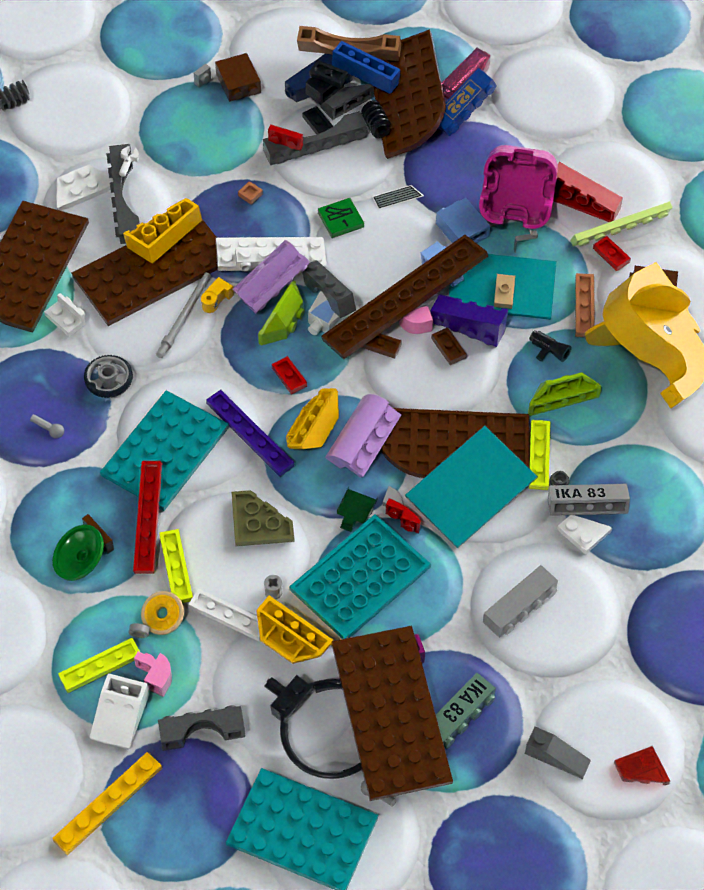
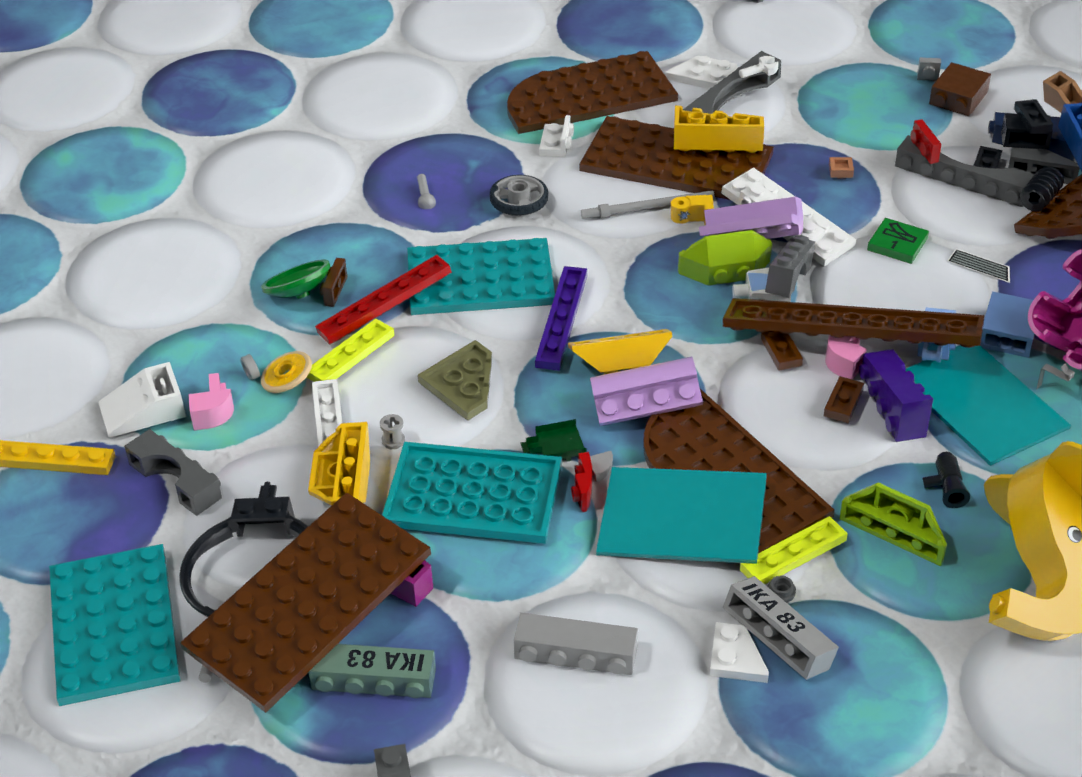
camera: 55 degrees right, 15 degrees down
neon yellow plate [58,638,140,693] -> none
red plate [272,356,307,395] -> none
tan plate [494,274,515,309] -> none

